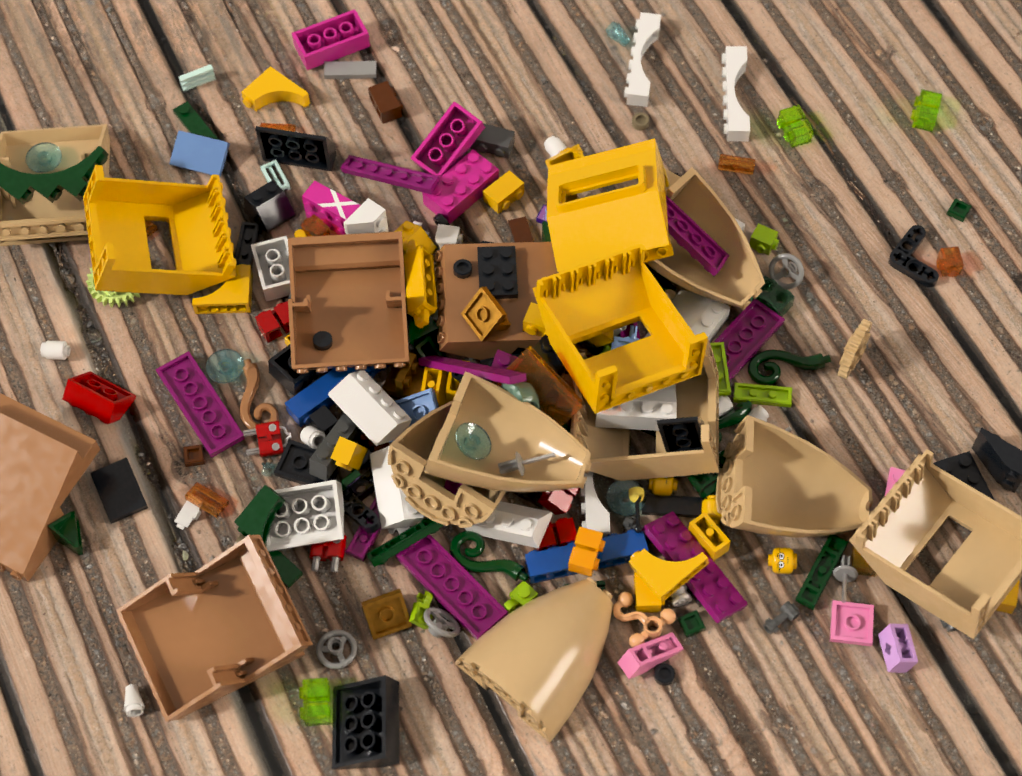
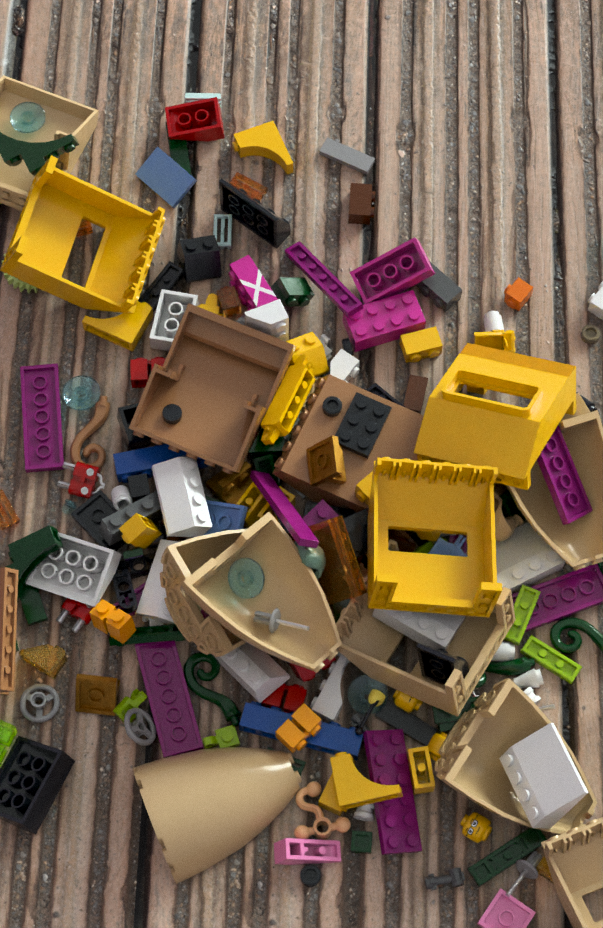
camera: 25 degrees right, 5 degrees up
reddish brown tile [183,444,205,467] -> none
dark pink brick [292,9,370,70] -> none
none -> clear yellow slope [19,644,67,679]
none -> light orange piece [89,599,136,644]
none -> red slope [165,97,225,142]
none -> dark green brick [270,277,315,307]
none -> white slope [499,723,588,829]
none -> orange brick [504,277,534,311]

